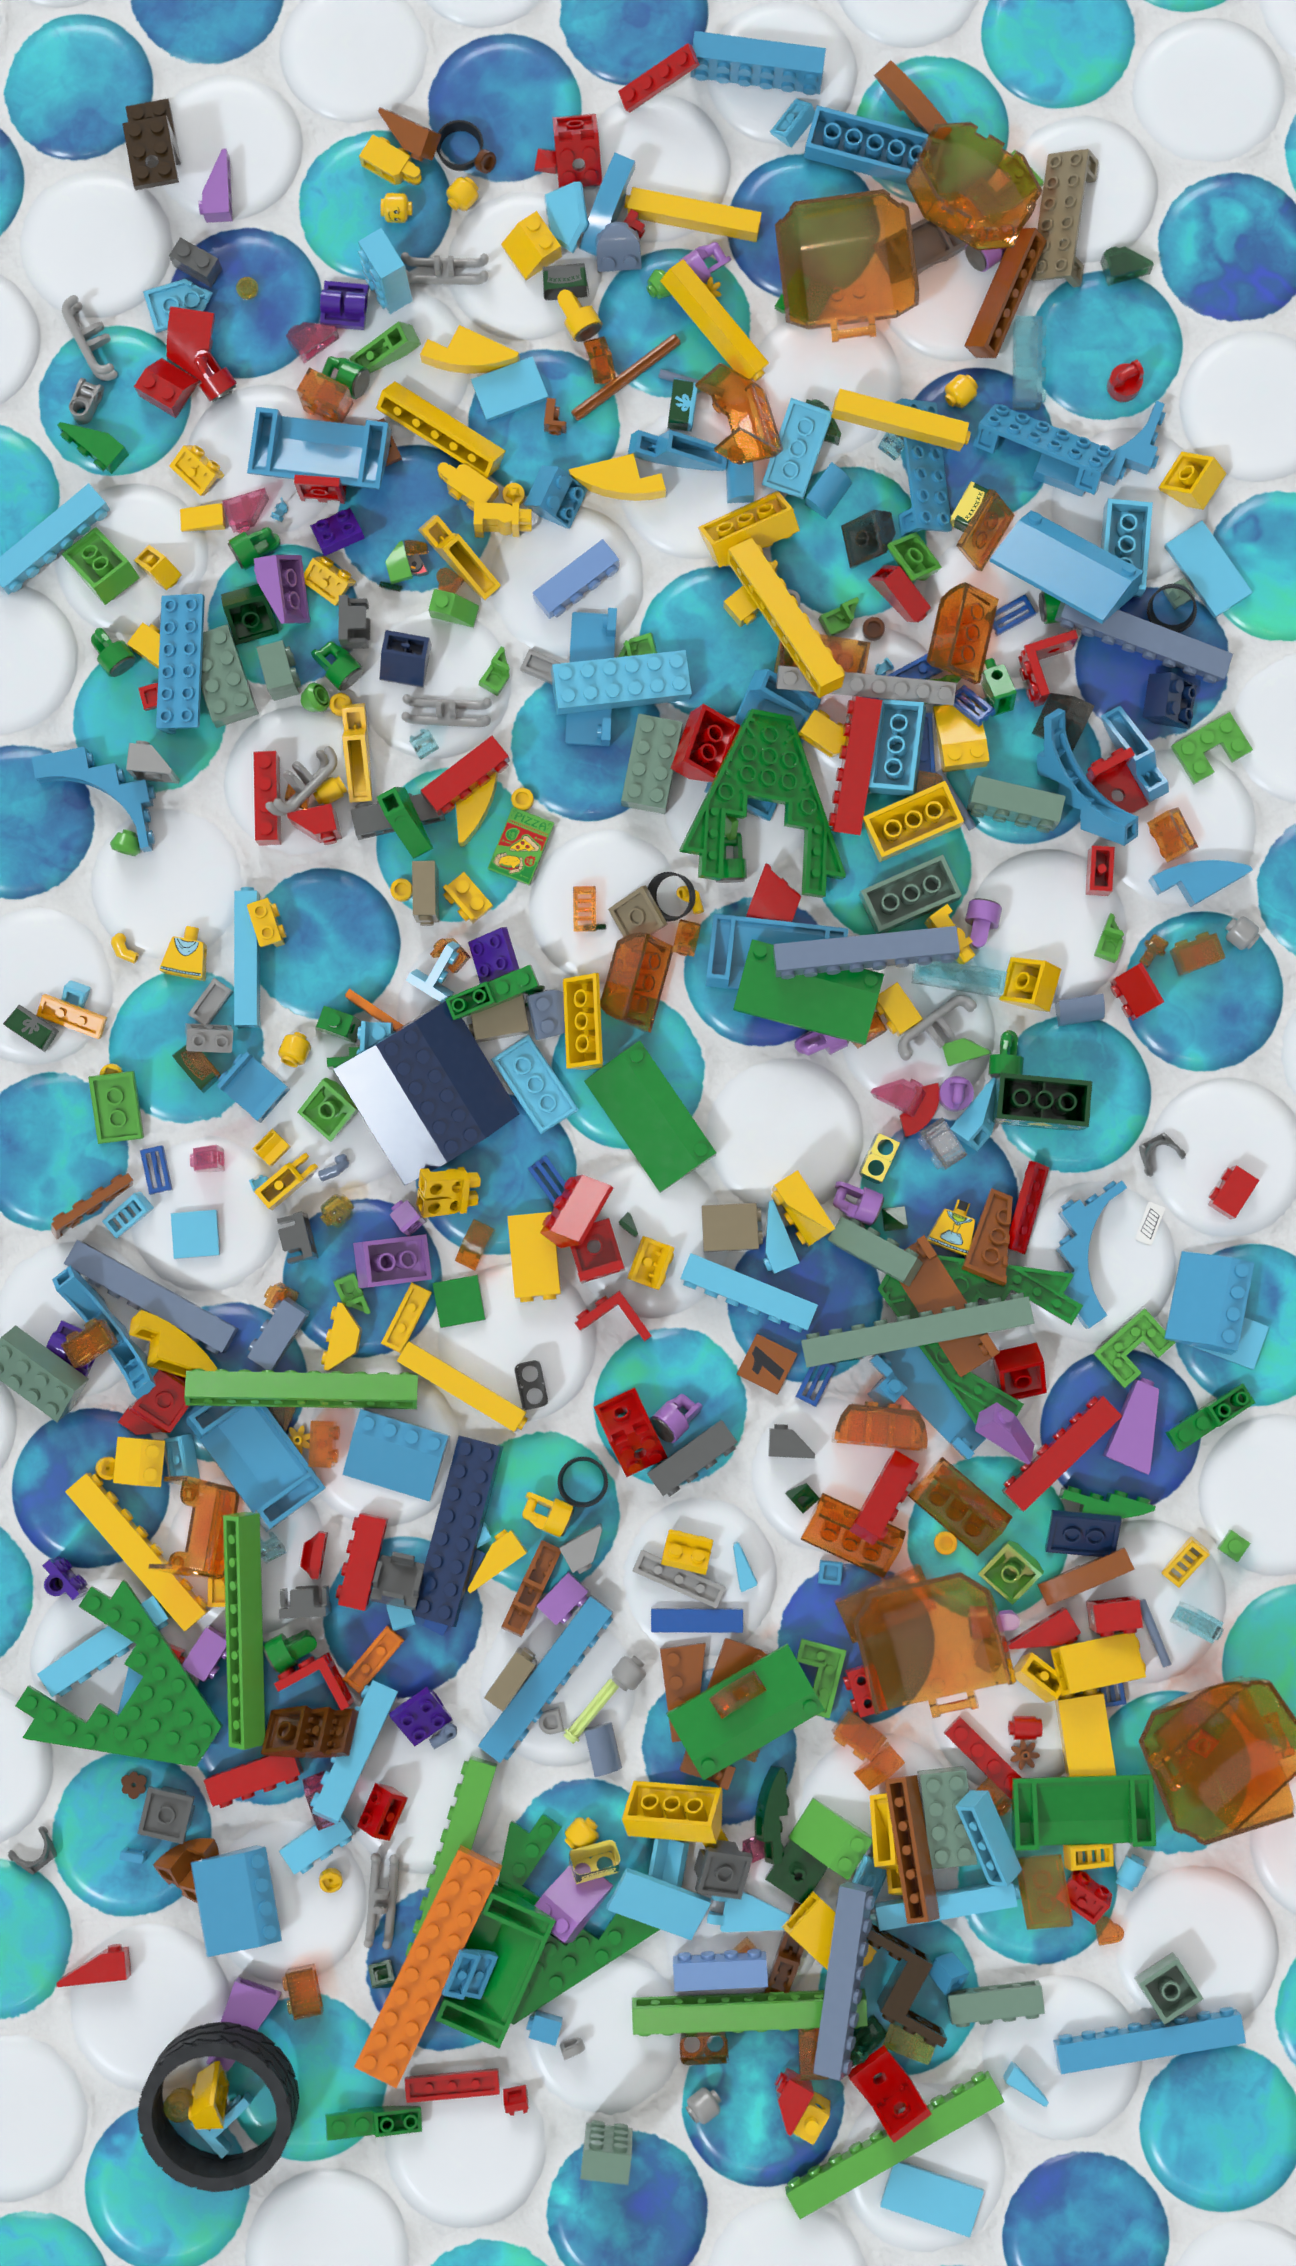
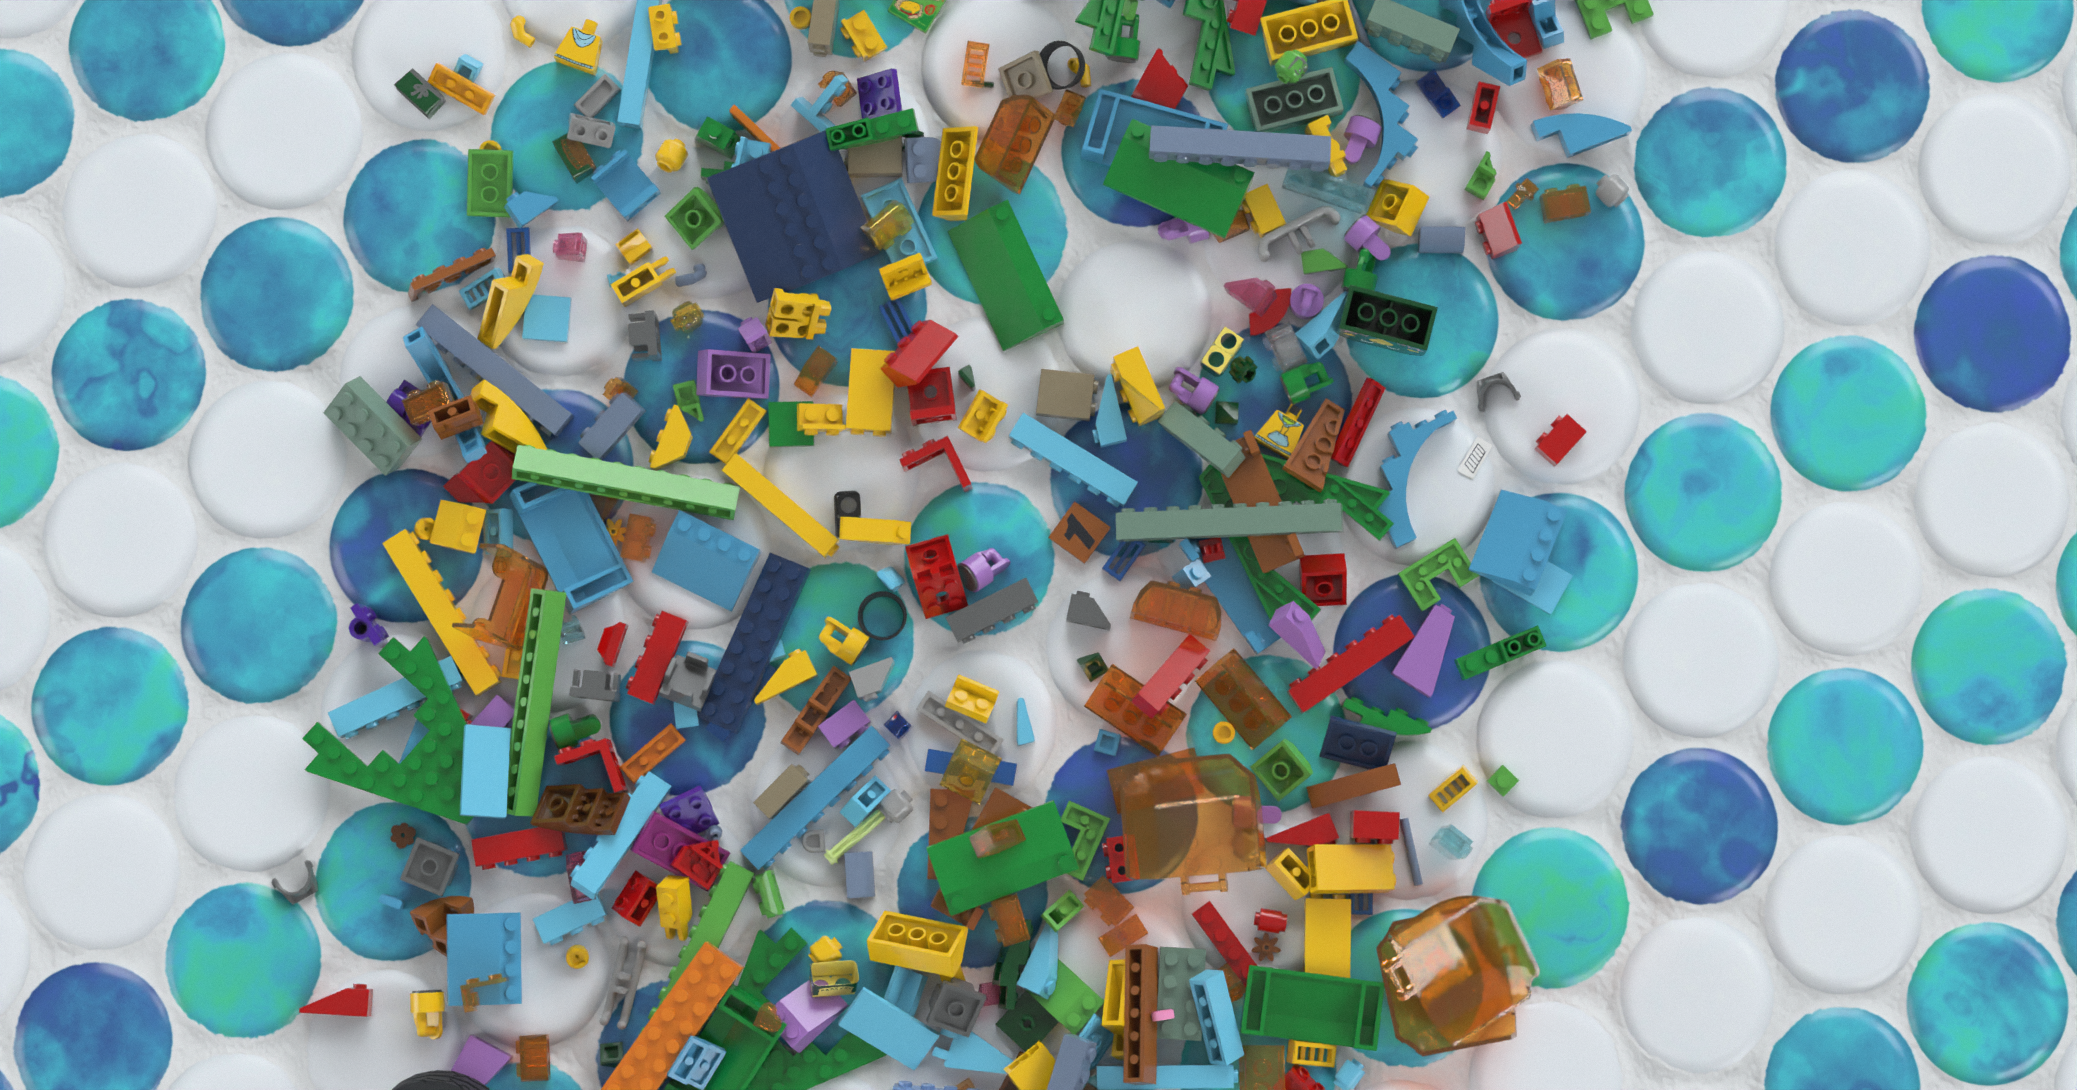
camera: 10 degrees right, 0 degrees up
none -> yellow piece [410,989,445,1040]
none -> dark orange brick [429,395,483,440]
none -> medium azure tile [460,724,511,819]
none -> clear orange bracket [460,973,509,1013]
none -> yellow slope [477,254,544,349]
none -> dark azure slope [504,191,558,229]
none -> magenta tile [630,810,730,892]
none -> yellow hinge [656,875,693,941]
none -> red slope [670,840,723,890]
none -> bright green slope [752,870,786,919]
none -> clear orange tile [753,1002,782,1032]
none -> yellow bracket [797,403,846,436]
none -> yellow slope [839,517,911,545]
none -> medium azure slope [840,775,891,827]
none -> clear yellow slope [860,200,914,250]
none -> medium azure slope [877,566,905,593]
none -> yellow bracket [879,253,932,300]
none -> clear blue leg [884,711,914,740]
none -> clear yellow slope [939,739,1002,805]
none -> clear orange brick [988,894,1030,947]
none -> medium azure slope [1017,923,1058,1000]
none -> bright green slope [1041,889,1084,932]
none -> bright pink tile [1151,1009,1175,1021]
none -> red tile [1198,538,1226,564]
none -> dark green gear [1229,356,1258,384]
none -> bright green head [1275,50,1308,84]
none -> green piece [1279,362,1334,404]
none -> dark azure arch [1344,41,1418,191]
none -> medium lavender piece [1344,215,1391,260]
none -> clear blue slope [1415,69,1461,118]

